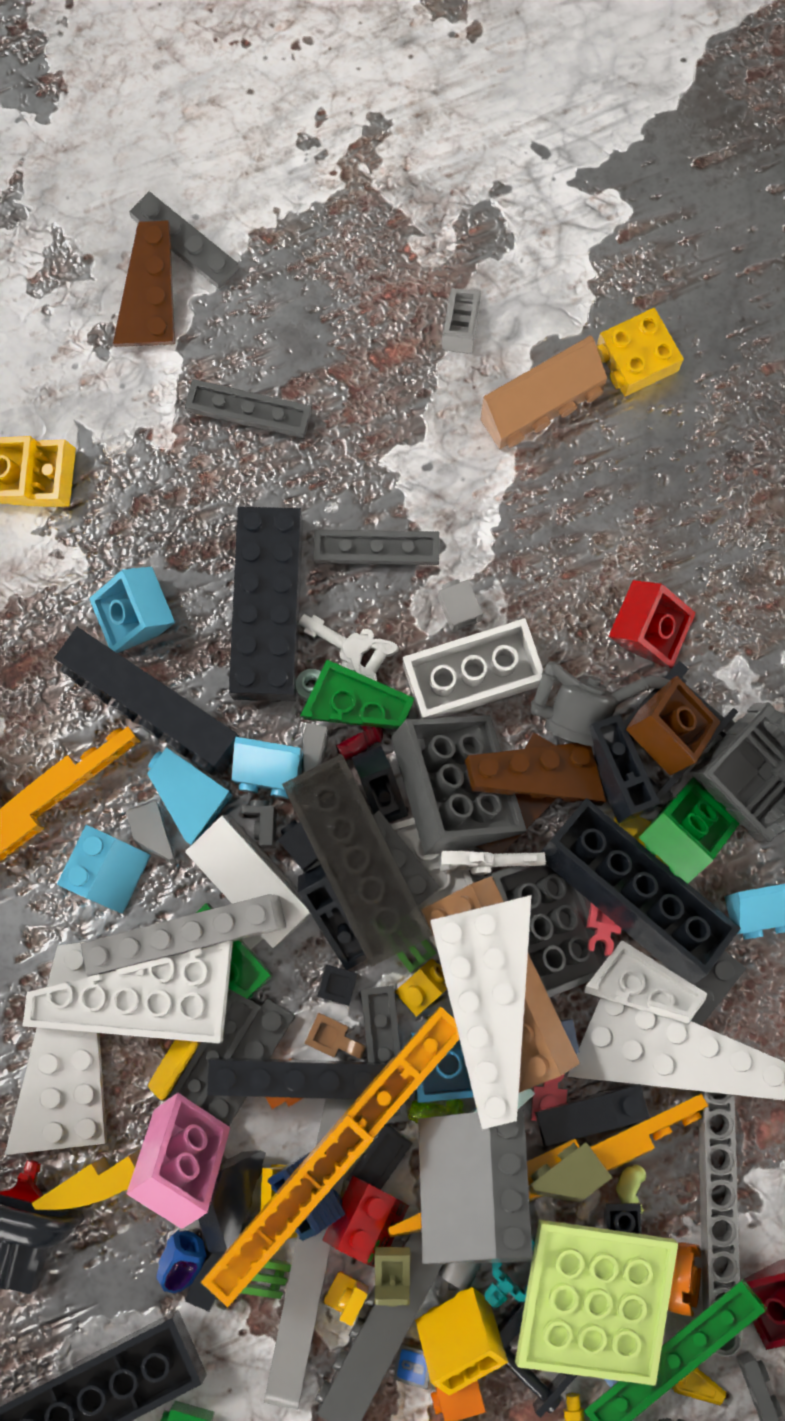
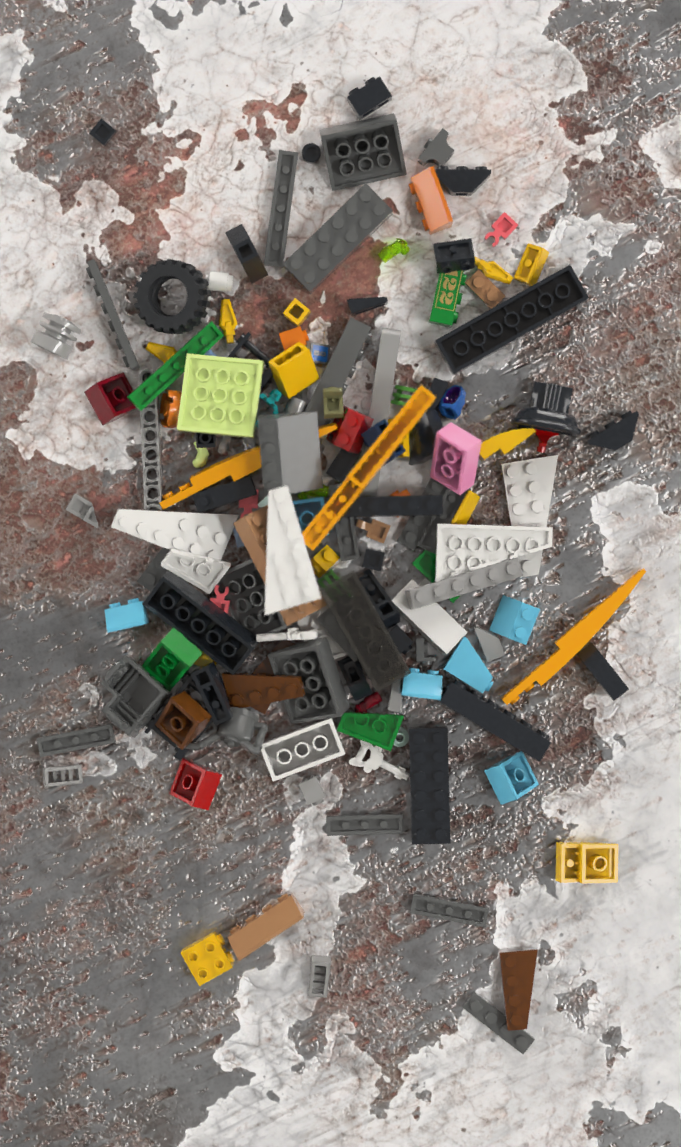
camera: 175 degrees right, 10 degrees up
yellow bracket [324,1271,369,1327] -> none
olive slope [528,1142,612,1203] -> none

